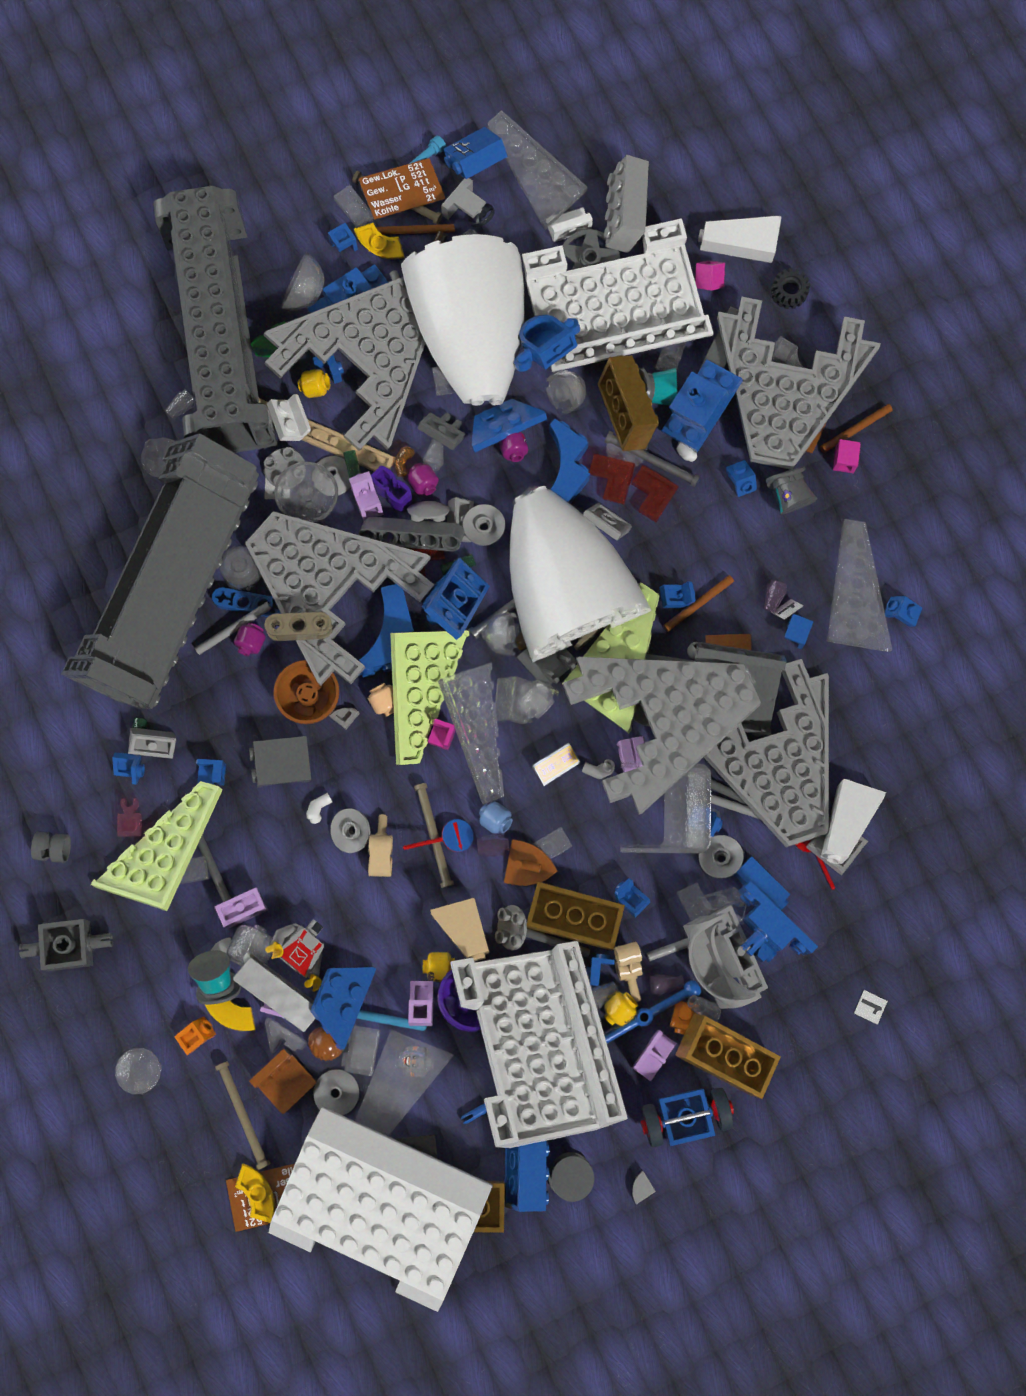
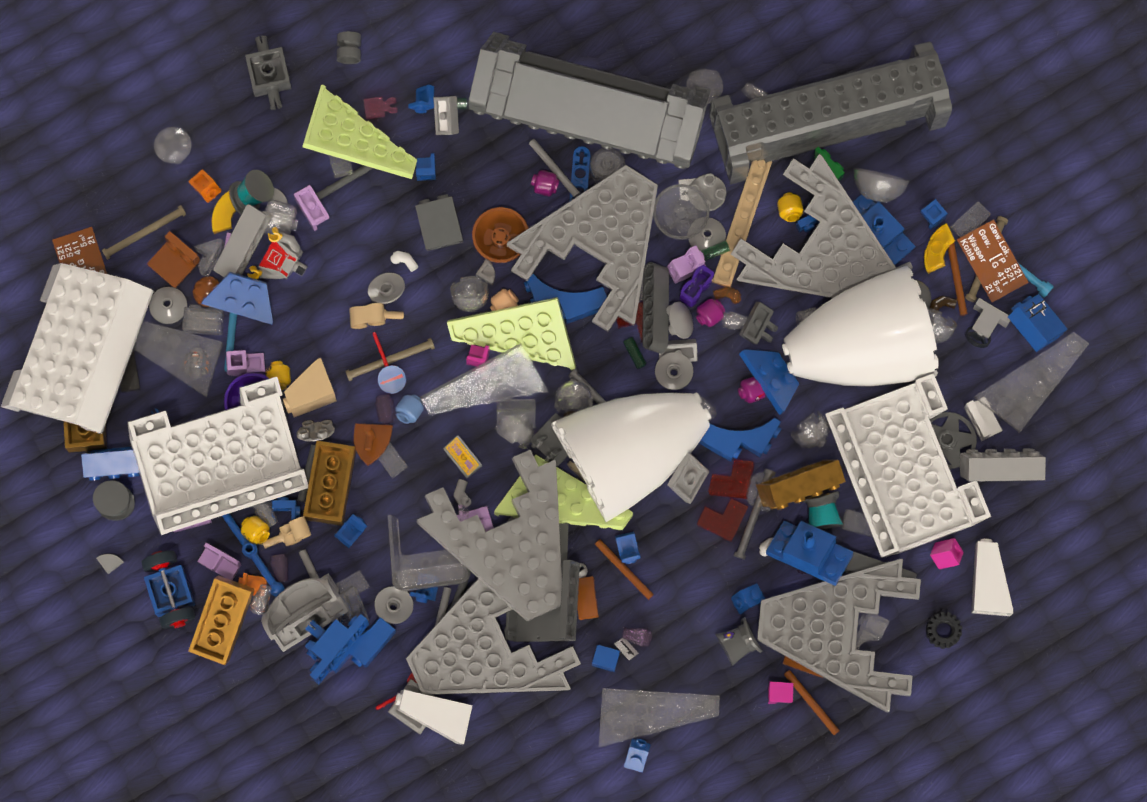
camera: 85 degrees right, 0 degrees up
yellow tile [235,1163,275,1223] -> none
dark tan piece [265,612,333,641] -> none
white bracket [267,394,311,441] -> none
blue brick [422,558,490,640] -> none
blue piece [514,315,581,372] -> none
clear sticker [854,990,887,1025] -> none
none -> clear cylinder [450,276,489,312]

